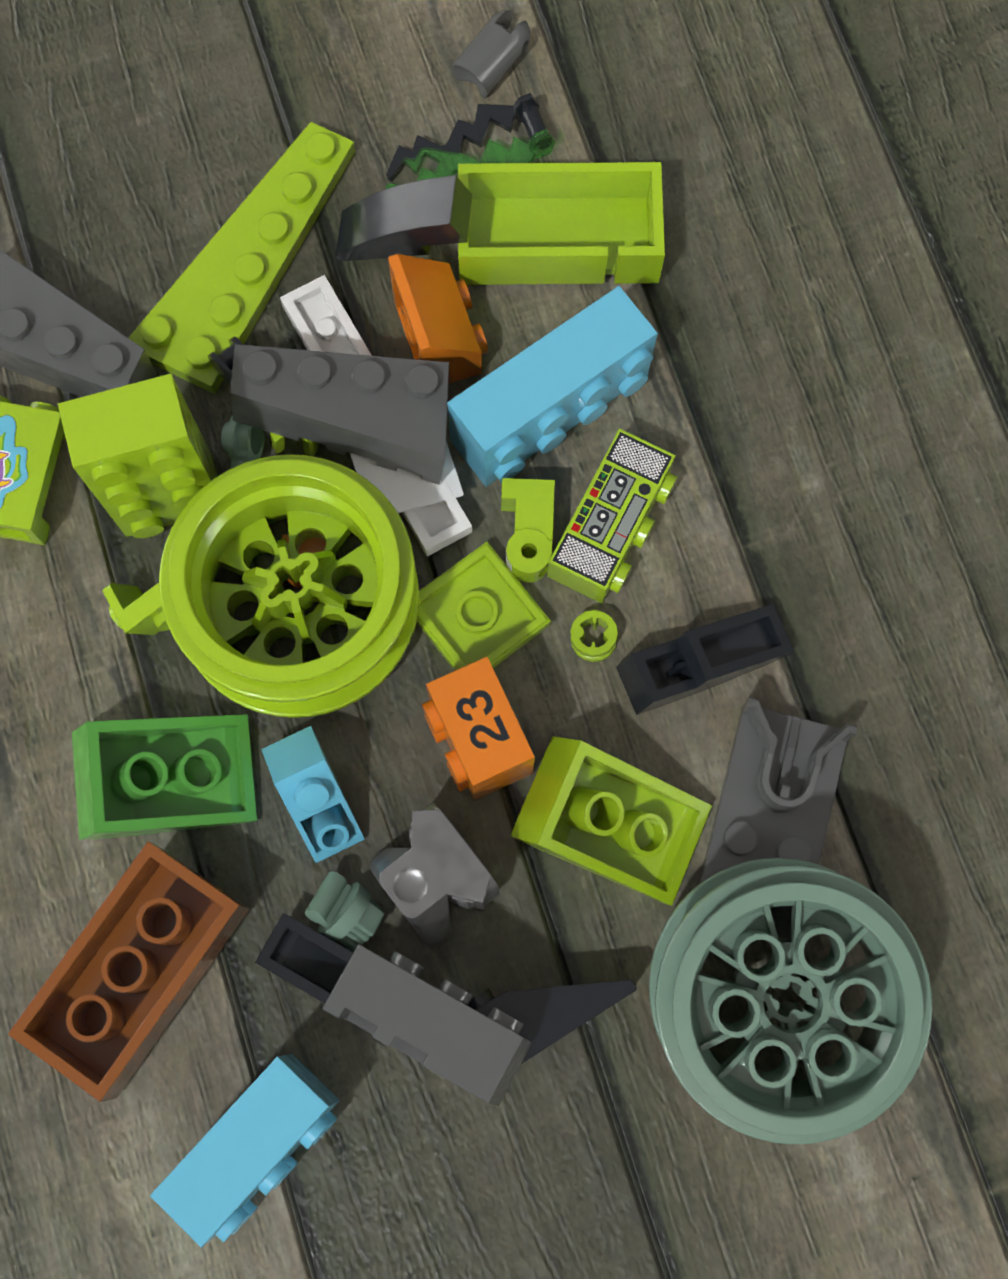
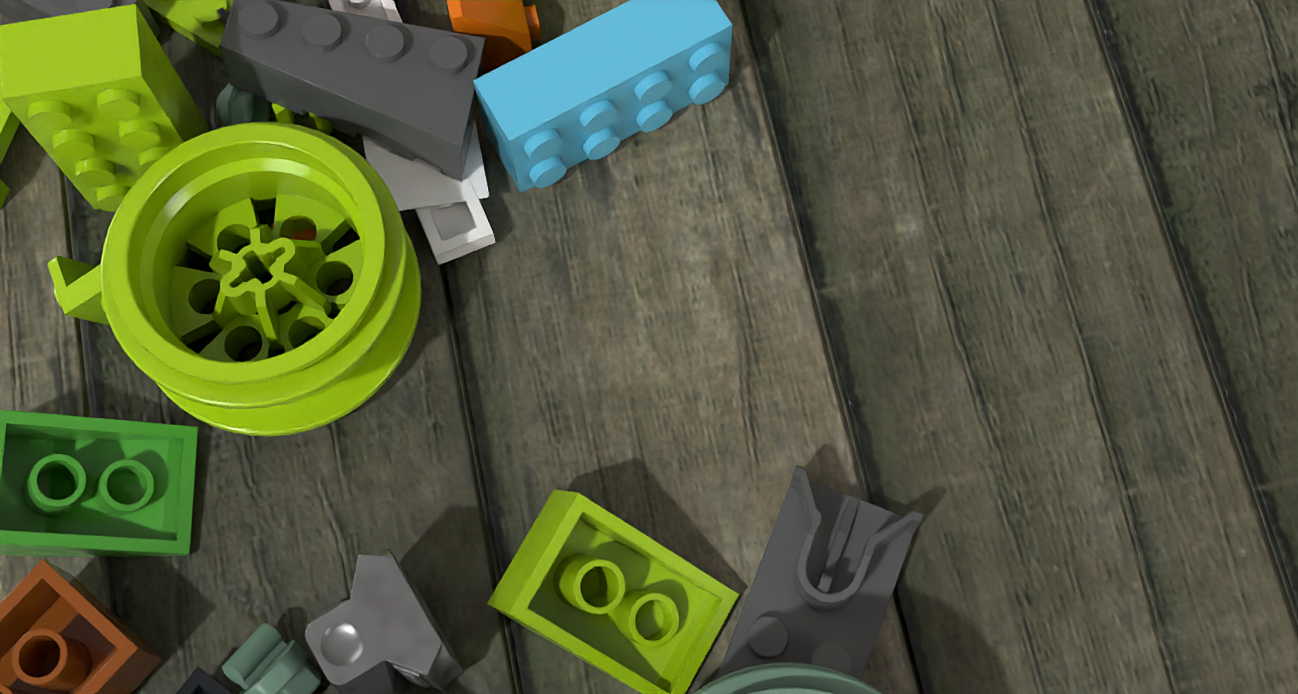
camera: 10 degrees right, 5 degrees down
medium azure slope [261,726,365,863] -> none
lime tile [417,541,551,671] -> none
orange brick [421,657,535,801] -> none
lime leg [501,478,555,583] -> none
brick [547,428,678,604] -> none
lime bush [570,610,618,662] -> none
black slope [616,604,795,715] -> none

